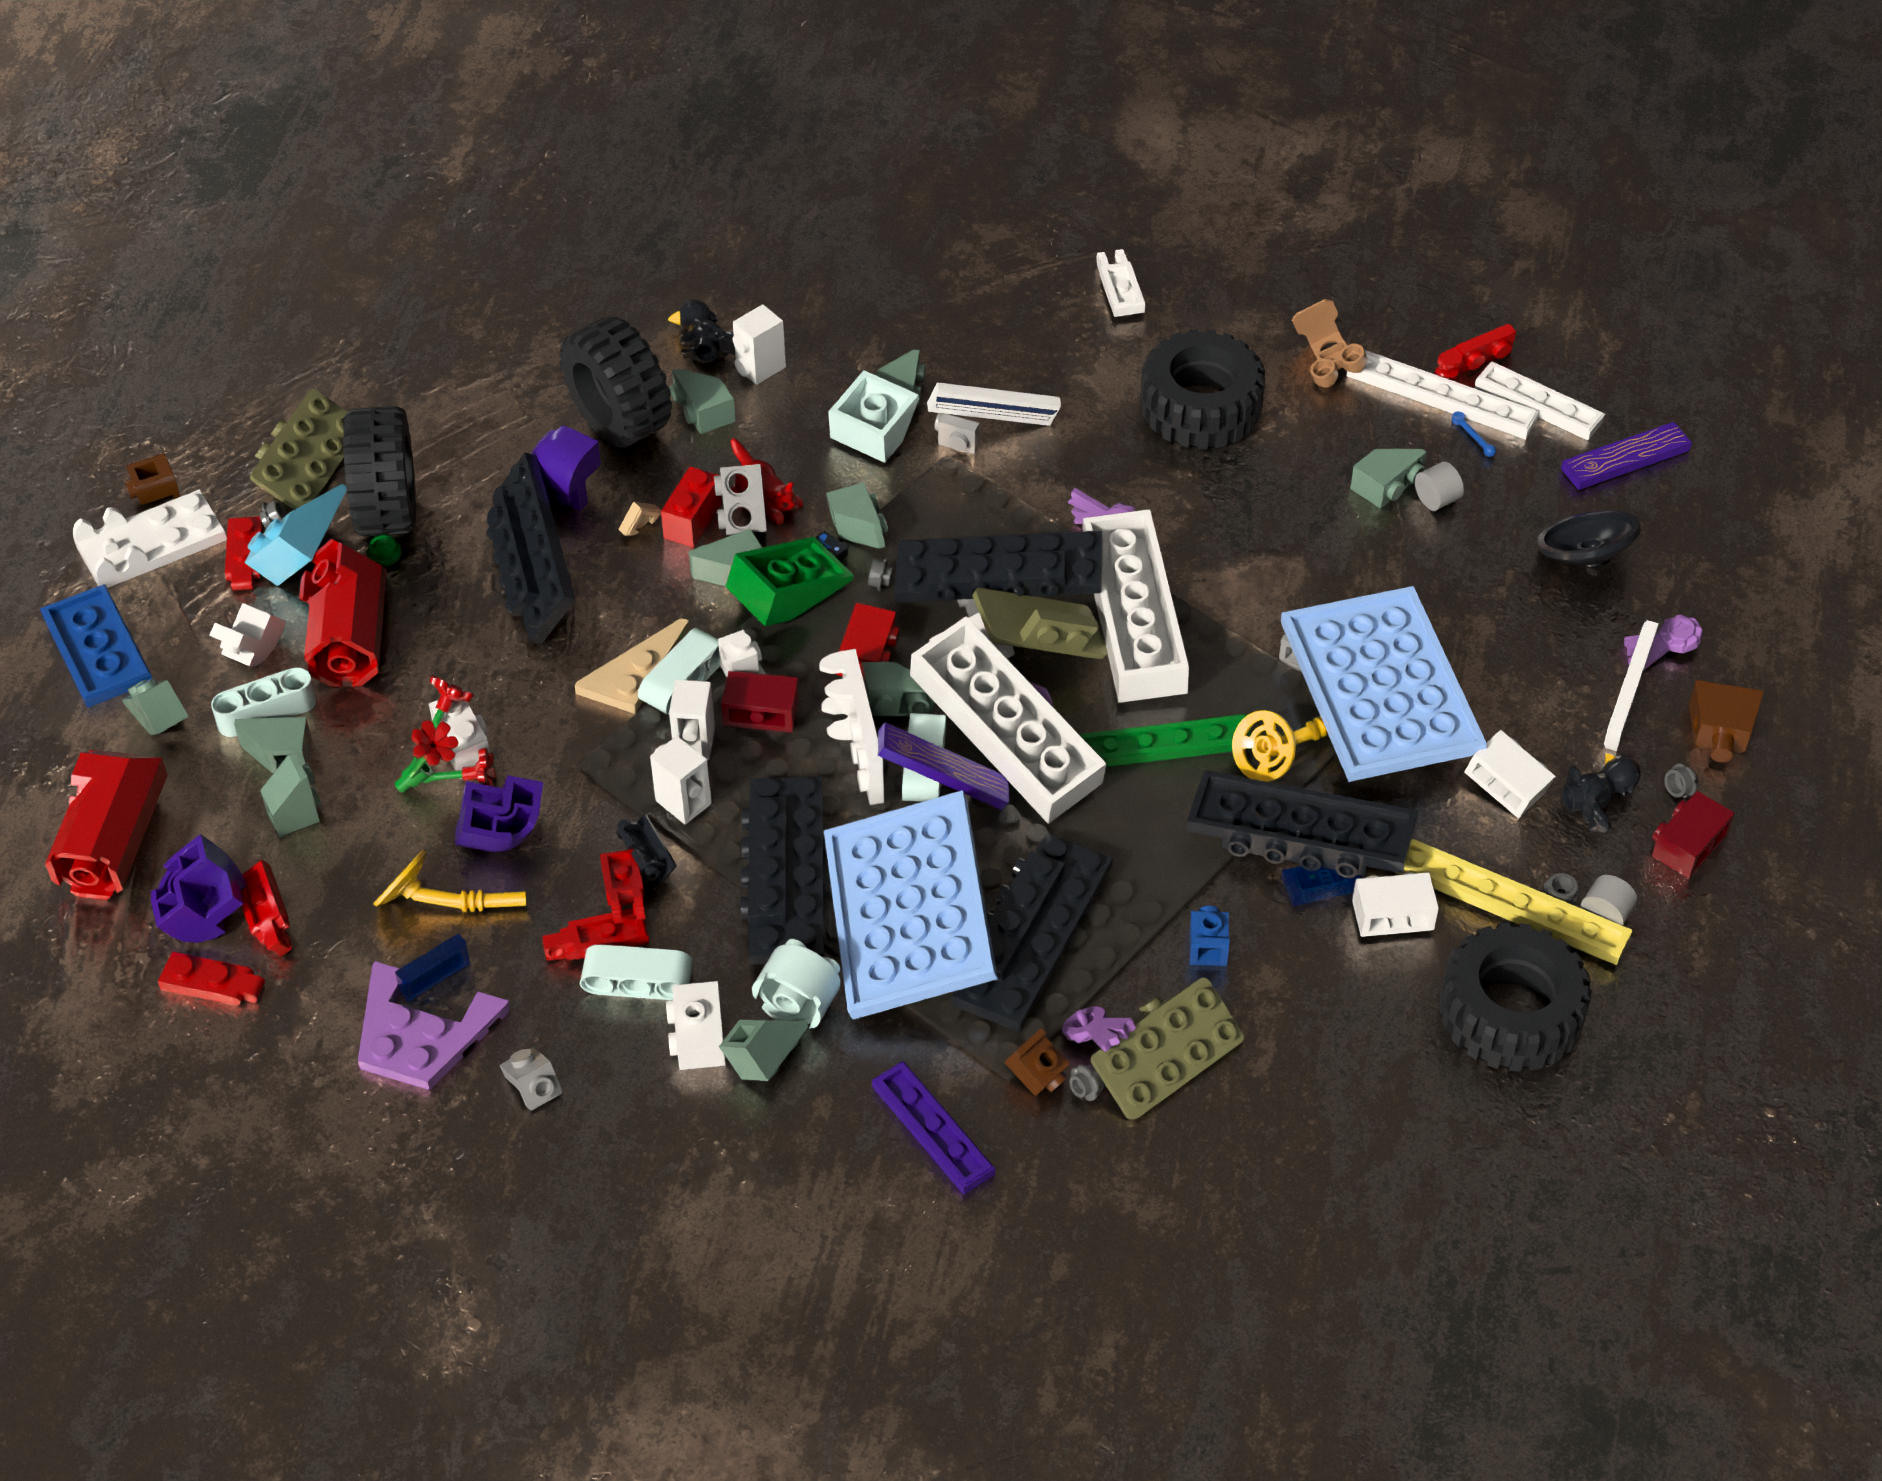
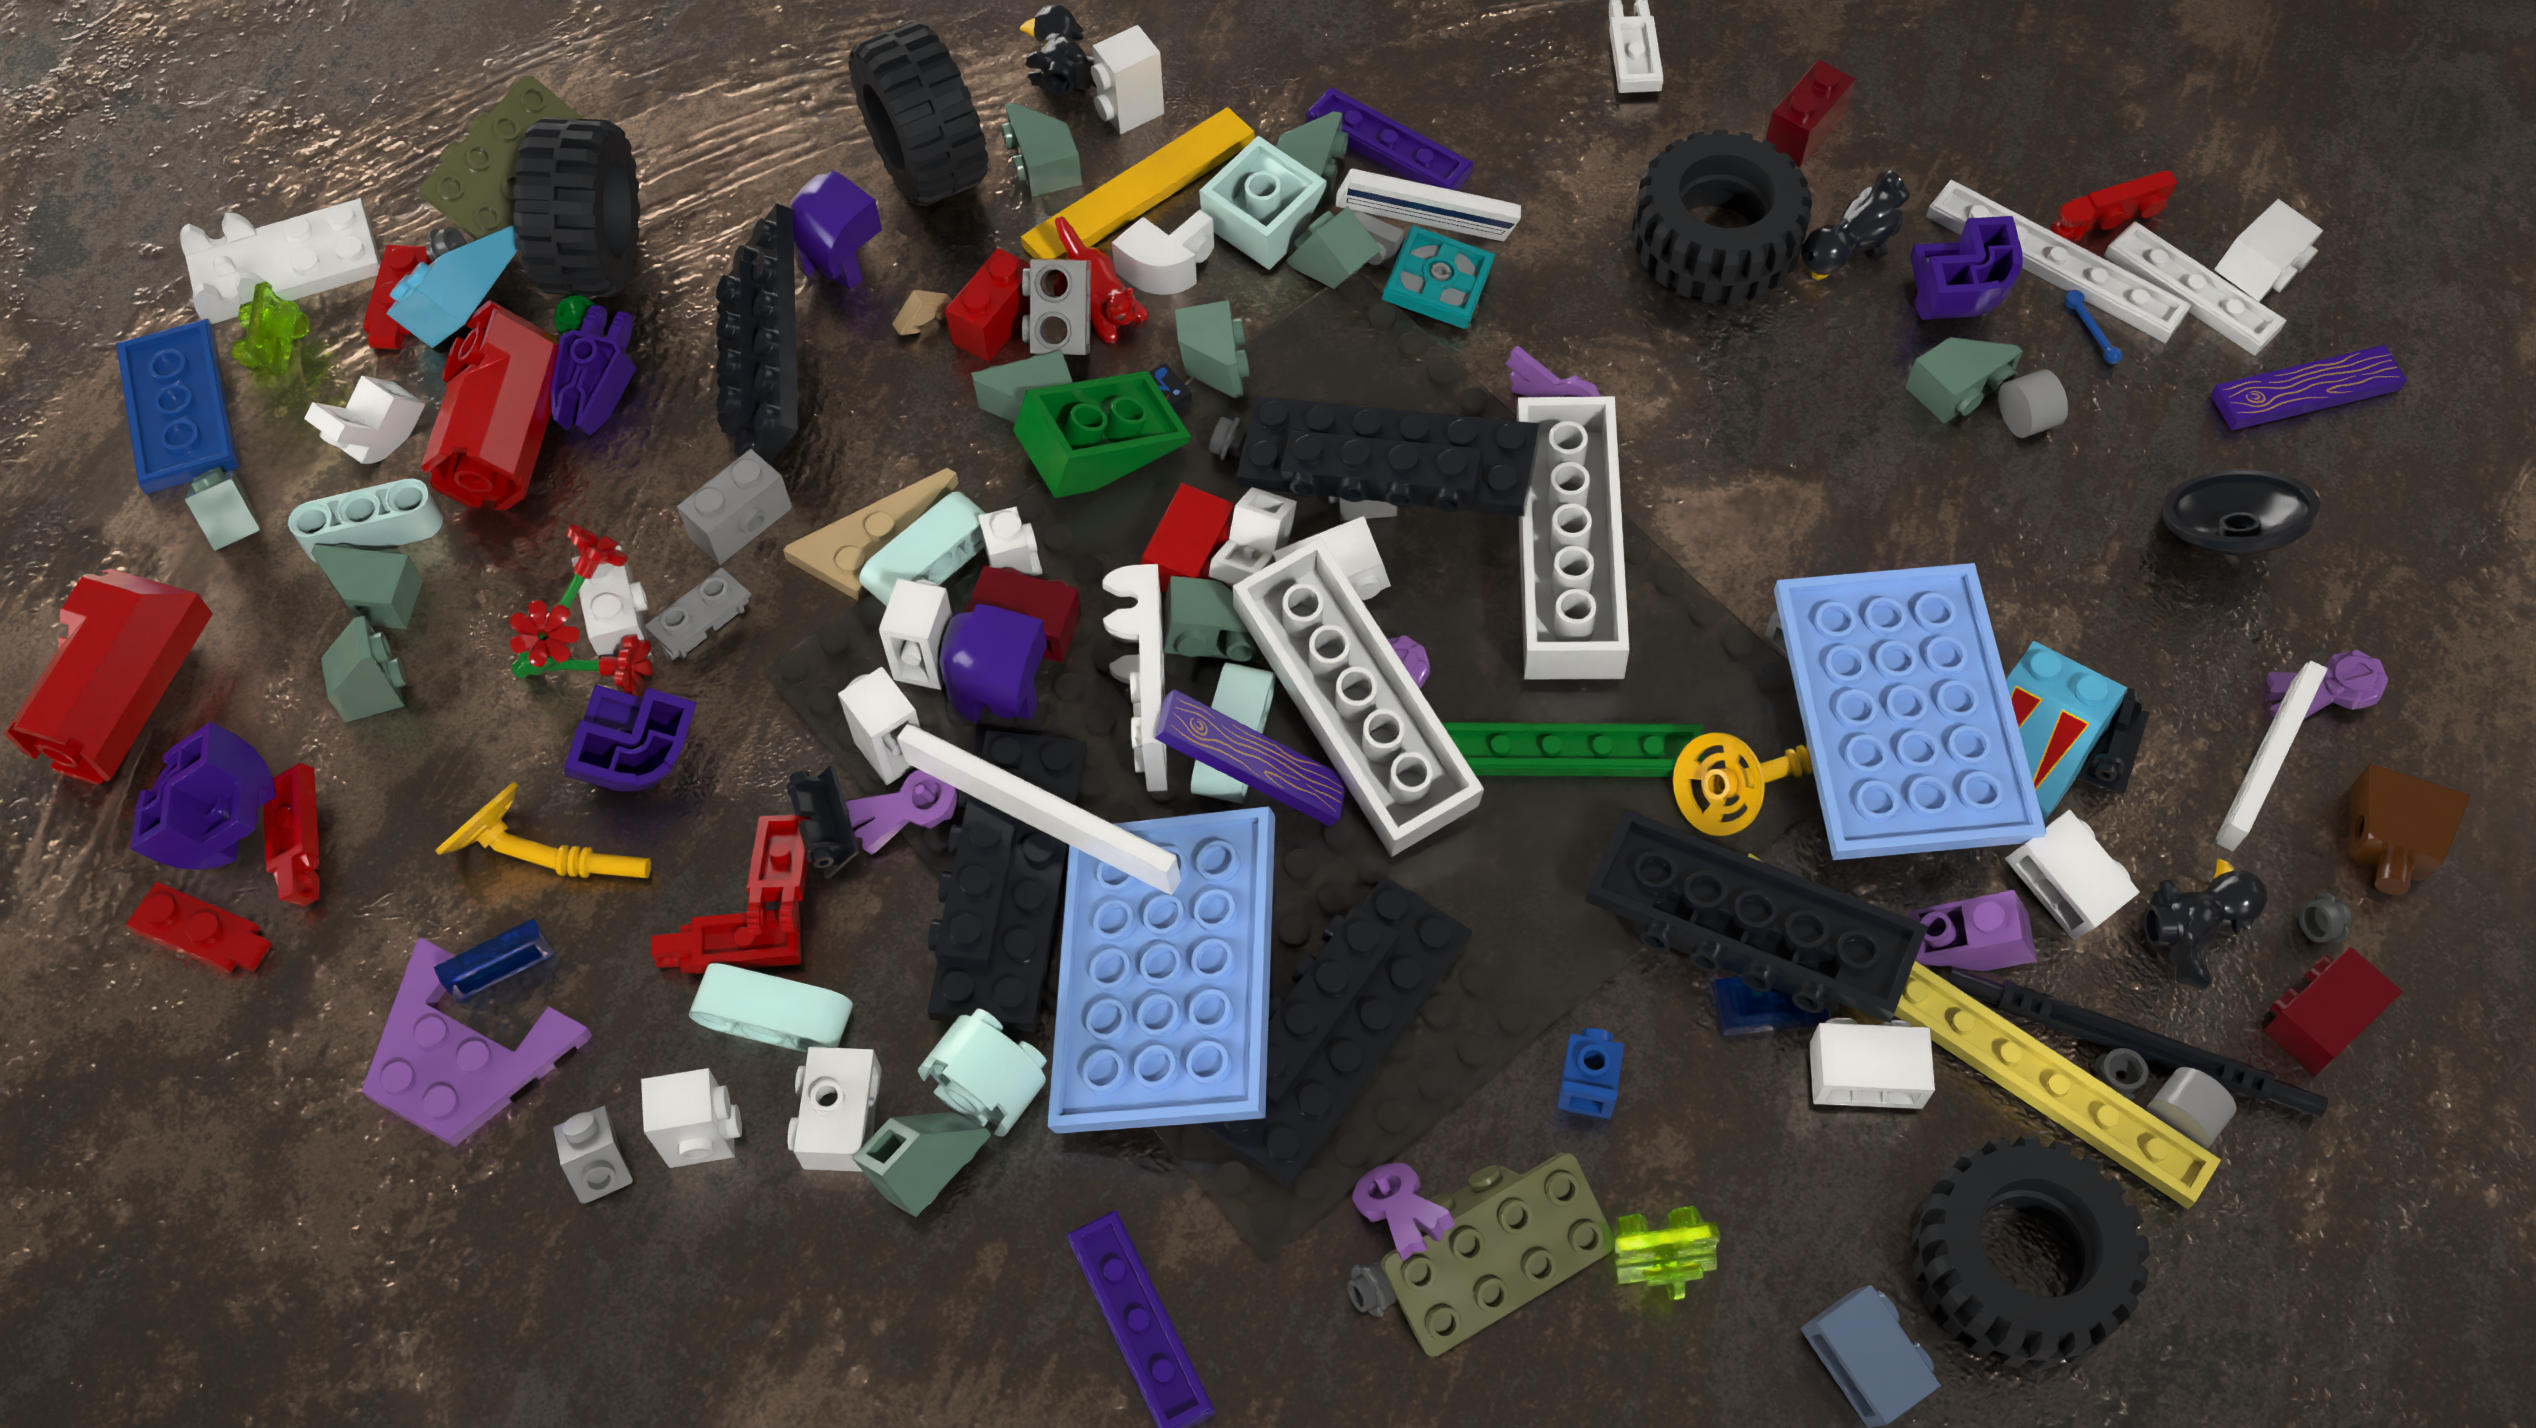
camera: 10 degrees right, 10 degrees up
reddish brown brick [124,453,180,505] -> none
olive bracket [973,588,1108,659] -> none
reddish brown brick [1004,1028,1070,1096] -> none
medium nougat piece [1292,299,1367,387] -> none
none -> clear neon green hips [231,281,310,376]
none -> dark purple hinge [550,305,636,436]
none -> white brick [641,1068,742,1168]
none -> light grey hinge [644,567,752,661]
none -> light grey brick [677,449,792,566]
none -> medium lavender piece [845,769,959,855]
none -> white tile [897,724,1181,896]
none -> dark purple brick [939,604,1047,724]
none -> yellow tile [1020,107,1255,273]
none -> white brick [1112,210,1214,295]
none -> white brick [1208,487,1297,588]
none -> sand green slope [1286,206,1382,289]
none -> dark purple tile [1306,87,1473,191]
none -> teal piece [1382,225,1496,330]
none -> clear neon green hips [1614,1206,1720,1300]
none -> dark red brick [1765,59,1856,168]
none -> sand blue brick [1800,1285,1941,1428]
none -> black animal [1801,170,1911,281]
none -> medium lavender slope [1908,890,2037,971]
none -> dark purple brick [1910,216,2023,320]
none -> black axle [1946,967,2328,1118]
none -> medium azure slope [2006,641,2127,824]
none -> black hinge [2076,688,2150,796]
none -> white brick [2214,199,2323,302]

